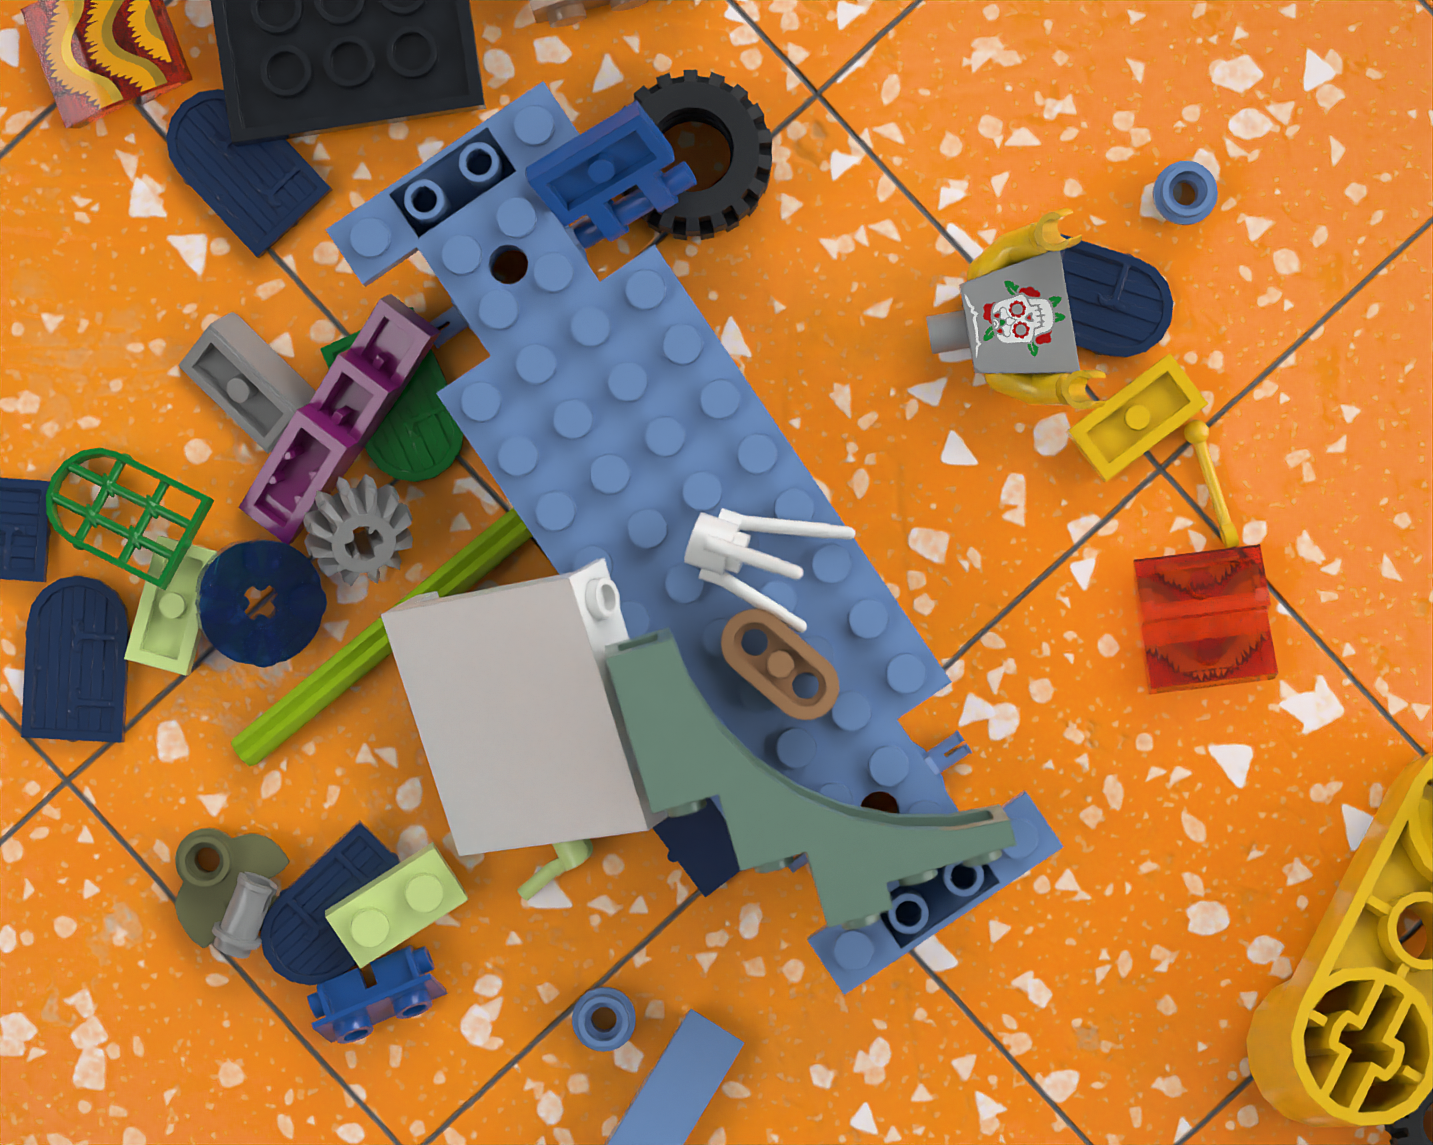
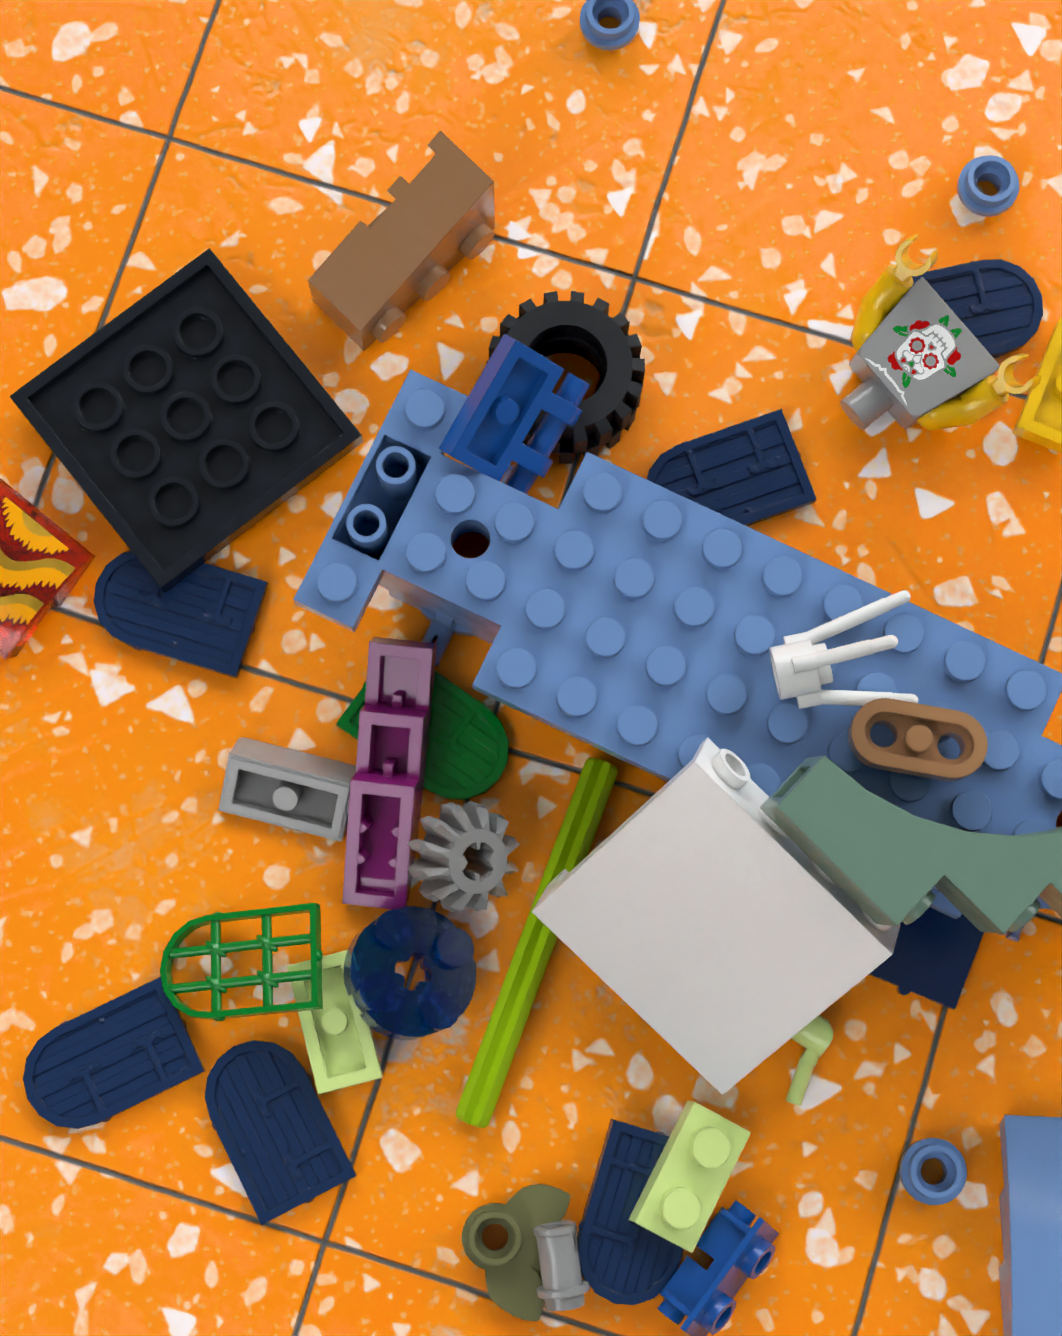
camera: 30 degrees left, 10 degrees down
none -> dark blue window [647,409,817,526]

